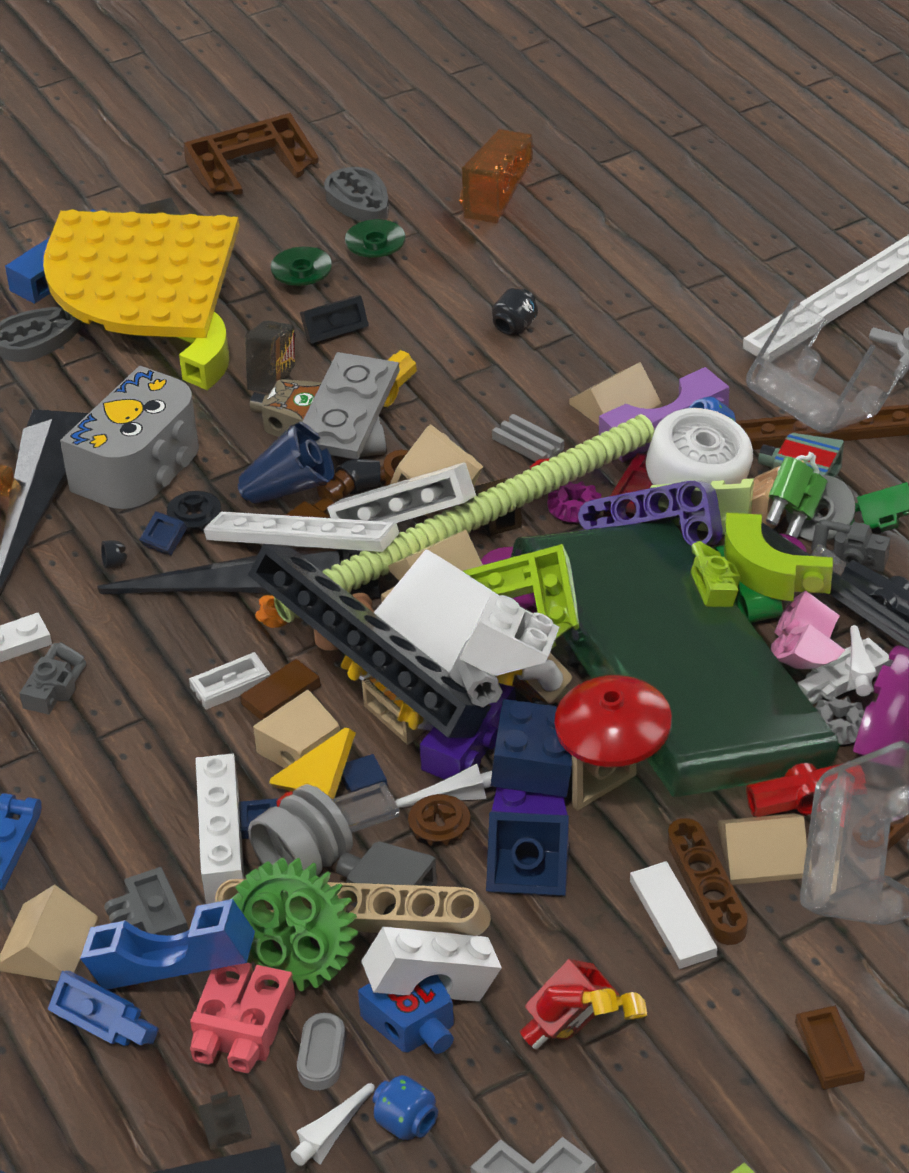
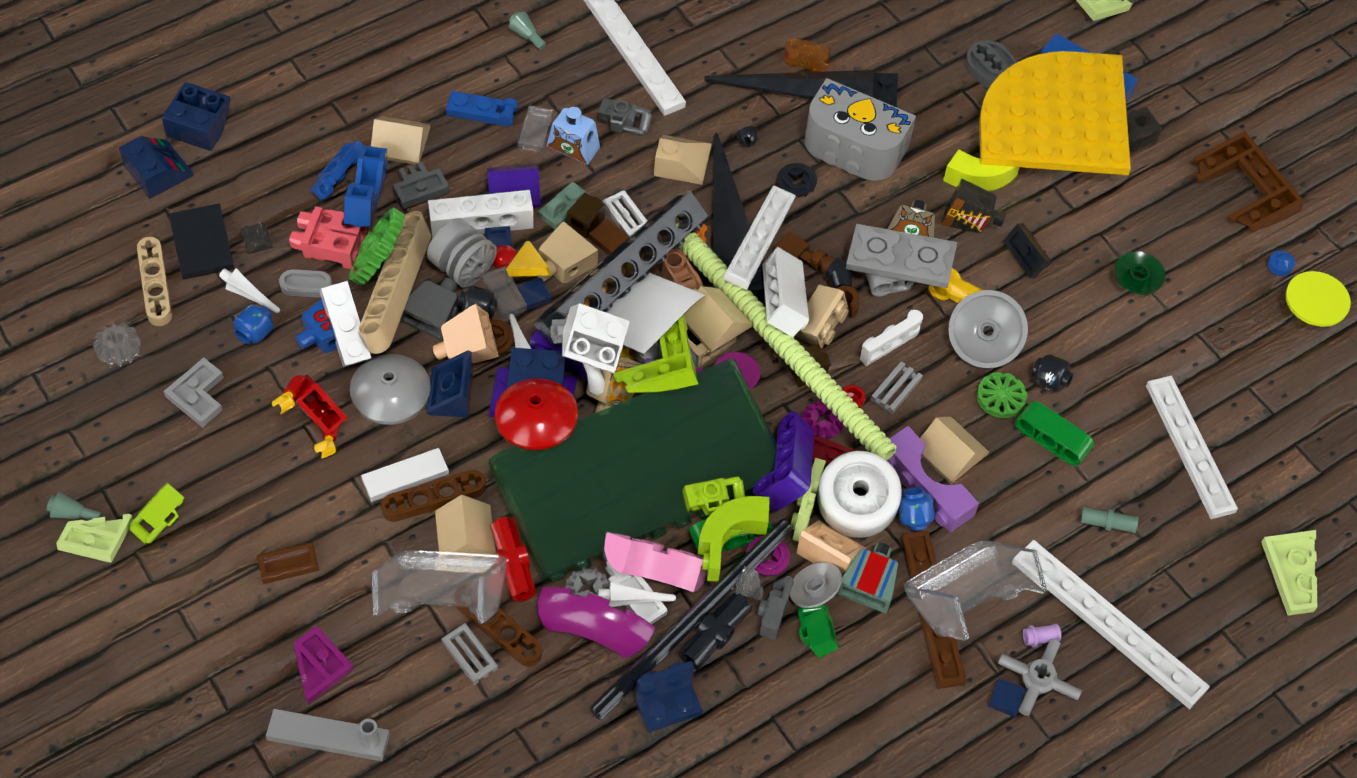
camera: 80 degrees right, 15 degrees up
dark blue tile [139,511,187,556] -> none
dark blue cone [238,422,334,504] -> none
dark green dish [271,246,332,286] -> none
dark grey piece [324,167,389,221] -> none
clear orange wedge [459,129,533,223] -> none
bright green piece [766,452,828,539] -> none
none -> light grey dish [350,354,431,425]
none -> light nougat torso [433,304,499,363]
none -> black head [457,285,498,319]
none -> dark purple slope [487,165,541,208]
none -> clear tile [518,106,553,153]
none -> sand green hinge [538,182,590,229]
none -> light blue torso [547,107,600,165]
none -> dark brown brick [567,192,605,239]
none -> tan slope [654,135,712,185]
none -> white plate [860,310,923,366]
none -> light grey dish [949,290,1028,369]
none -> bright green wheel [977,372,1027,418]
none -> green beam [1015,401,1094,466]
none -> lavender pin [1023,623,1061,648]
none -> sand green pin [1080,507,1139,533]
none -> white tile [1146,375,1238,519]
none -> yellowish green wing [1261,530,1317,616]
none -> blue tile [1267,251,1295,276]
none -> neon yellow piece [1286,271,1351,327]

